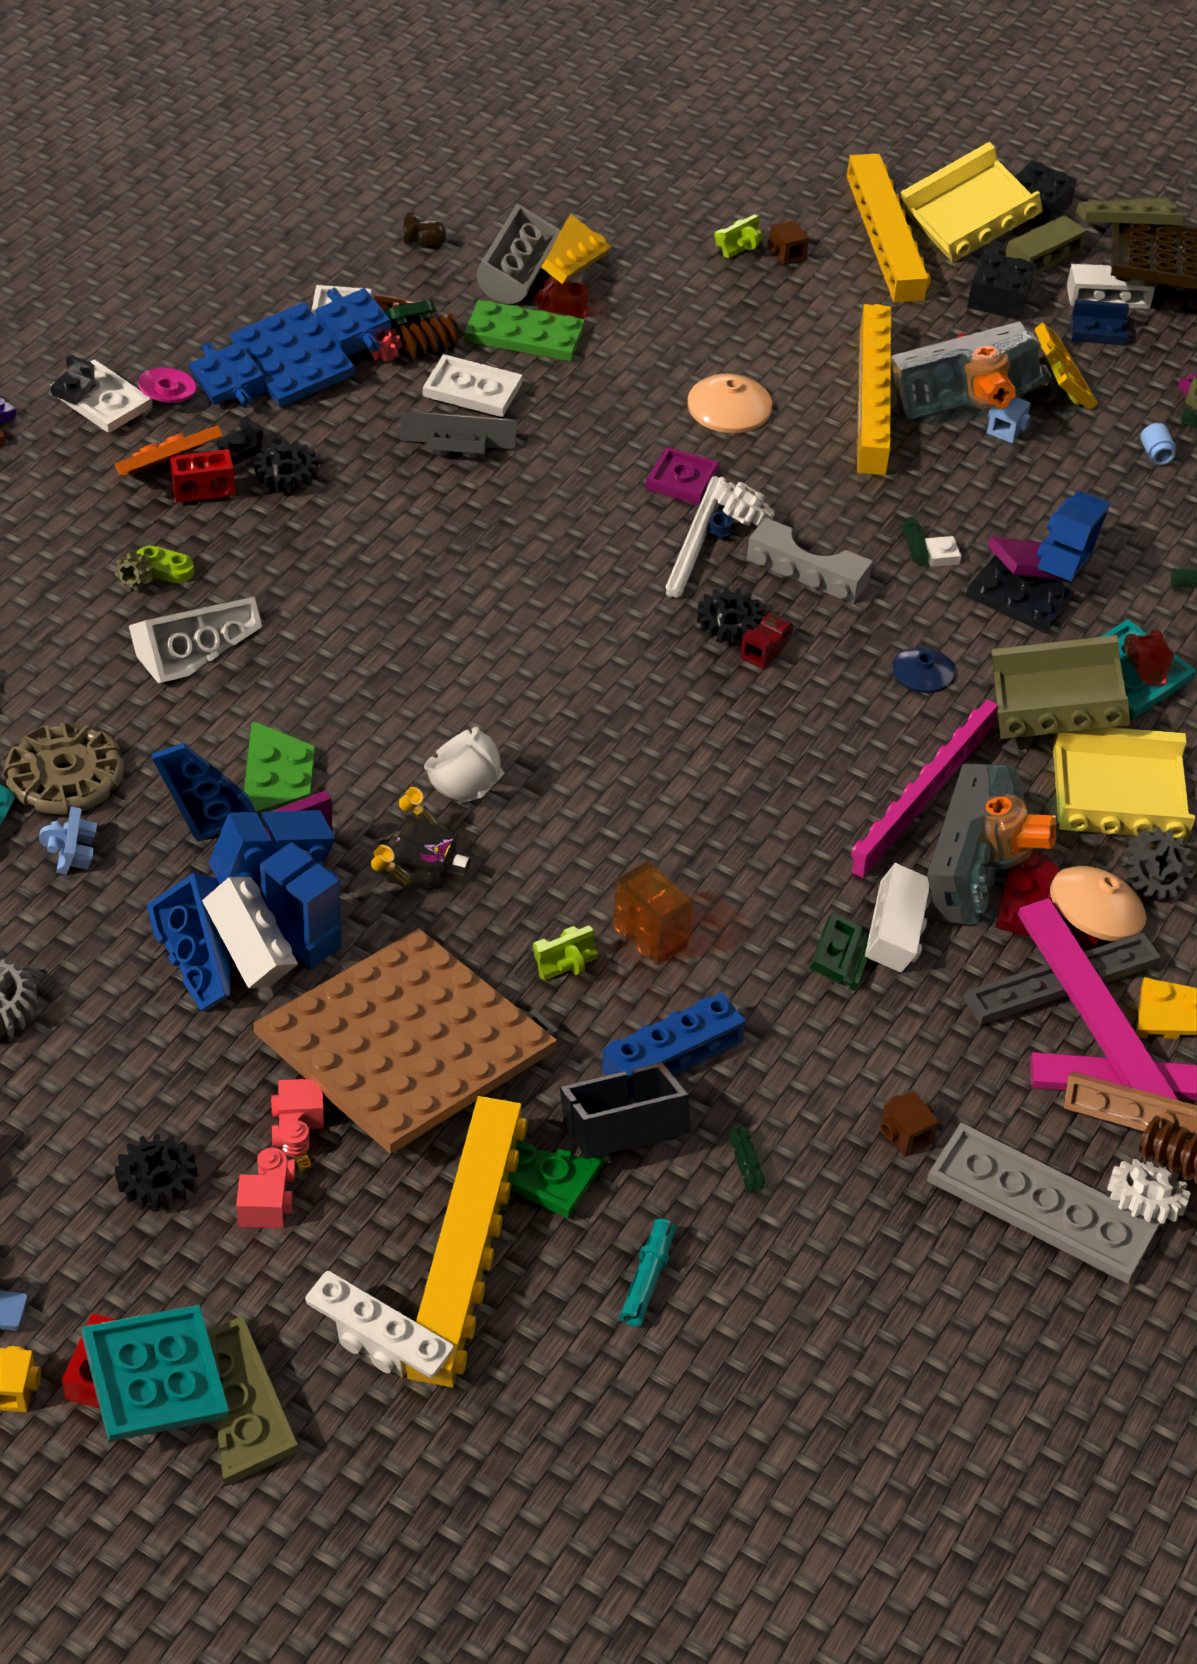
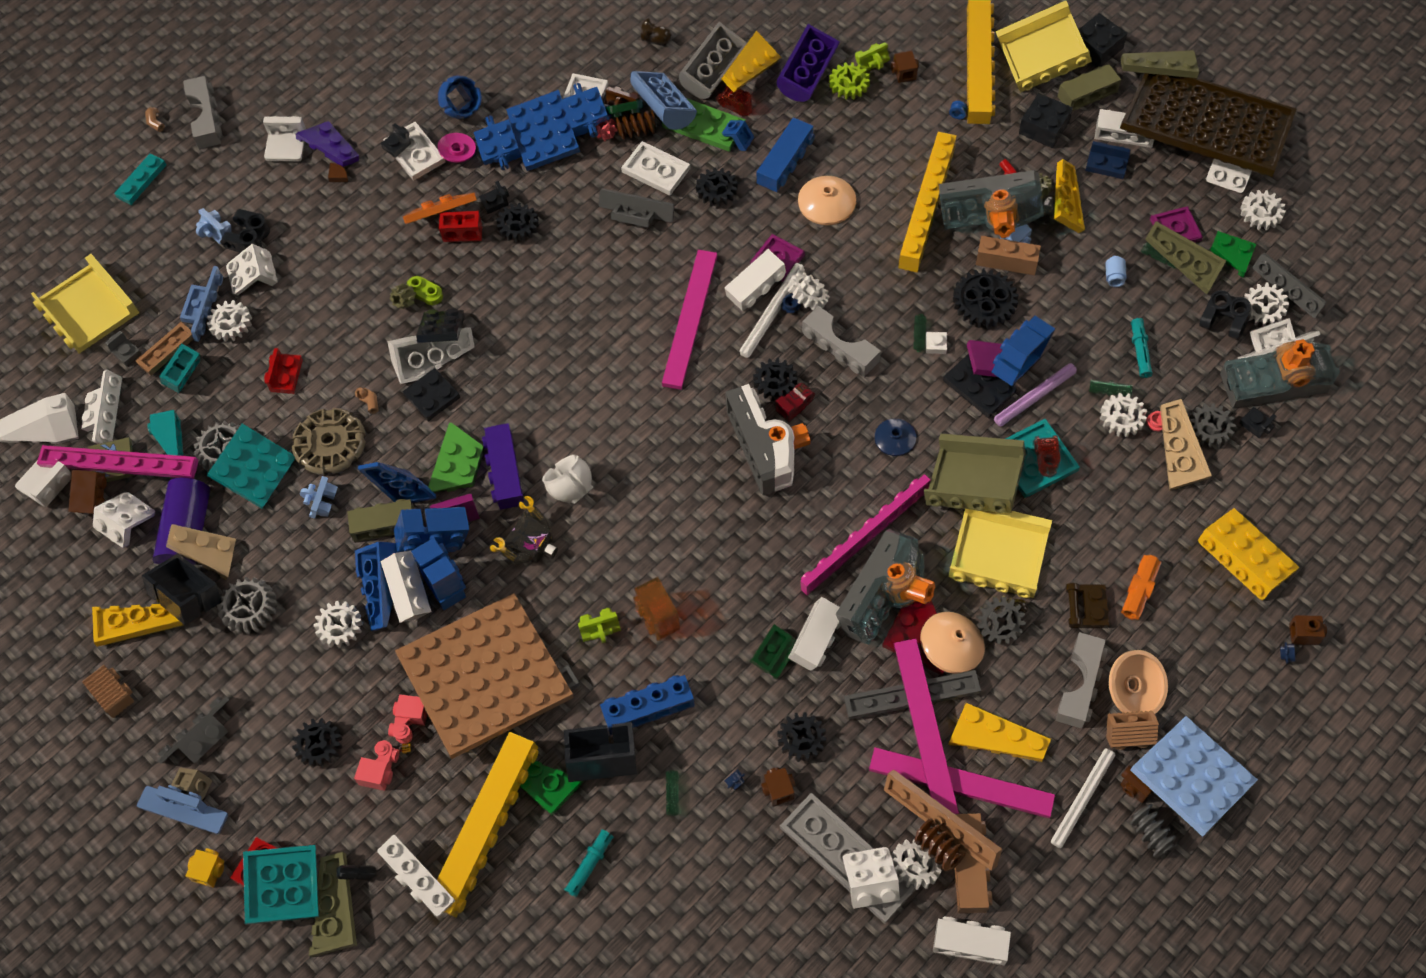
camera: 20 degrees right, 15 degrees up
none -> white gear [314,601,363,648]
none -> black piece [336,865,376,879]
none -> olive brick [347,499,414,543]
none -> medium nougat arm [355,387,379,414]
none -> black plate [402,368,460,421]
none -> black plate [416,308,465,343]
none -> blue piece [438,75,482,119]
none -> dark purple brick [482,423,525,510]
none -> medium blue brick [630,71,697,130]
none -> dark pink tile [662,250,717,390]
none -> black gear [696,167,738,207]
none -> blue bracket [722,120,754,151]
none -> dark blue plate [724,769,745,790]
none -> white brick [725,249,786,311]
none -> piece [725,384,811,496]
none -> blue brick [756,117,815,192]
none -> dark purple brick [777,24,840,102]
none -> black gear [777,712,826,762]
none -> lime gear [829,62,870,100]
none -> white bracket [843,847,900,909]
none -> blue bush [949,101,968,119]
none -> black gear [952,268,1019,329]
none -> medium nougat brick [976,236,1041,275]
none -> lavender axle [994,363,1077,427]

